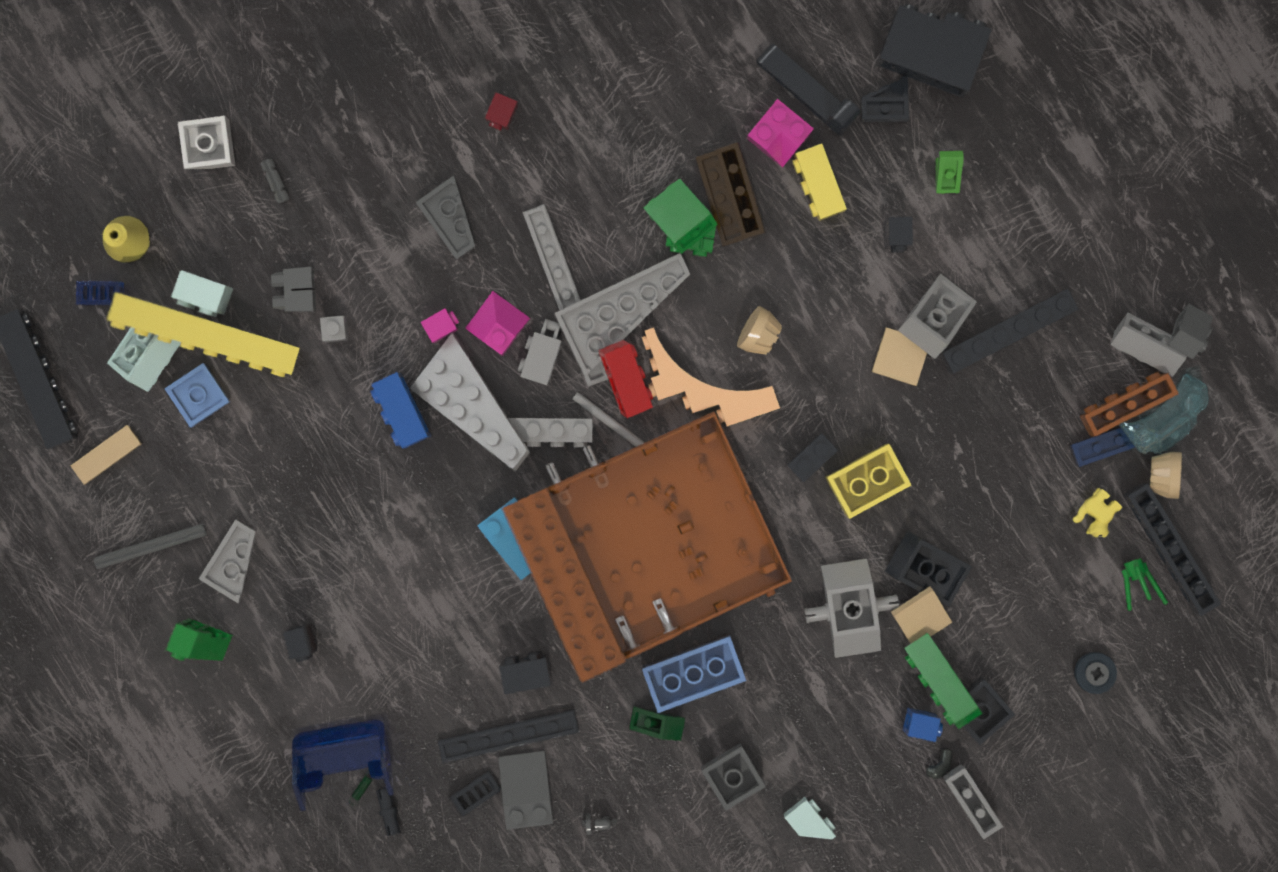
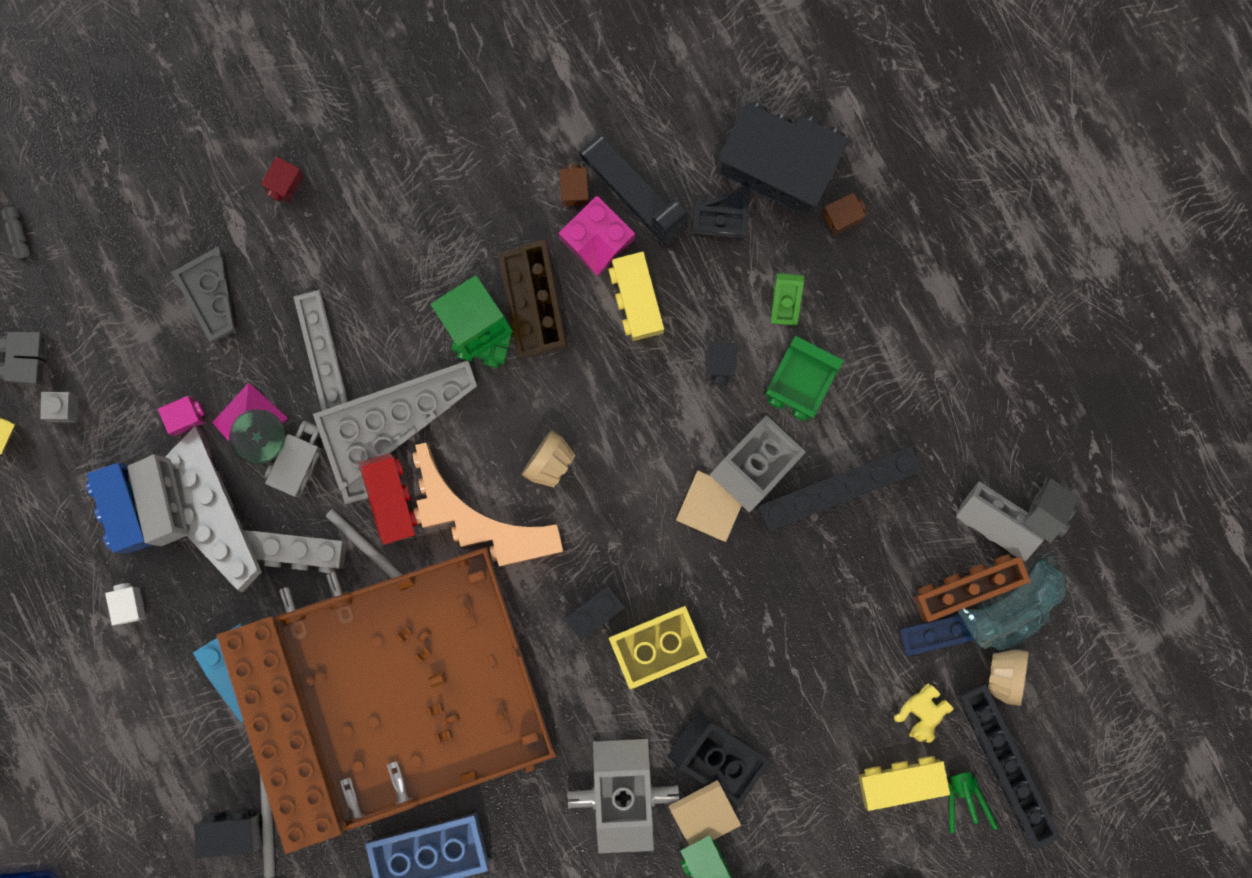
camera: 10 degrees right, 5 degrees down
none -> white brick [105,583,146,625]
none -> light grey brick [127,454,189,546]
none -> tile [229,409,285,464]
none -> light grey bar [260,775,275,878]
none -> reddish brown brick [560,164,589,207]
none -> green panel [764,336,844,422]
none -> reddish brown brick [822,193,867,236]
none -> light yellow brick [858,756,950,811]

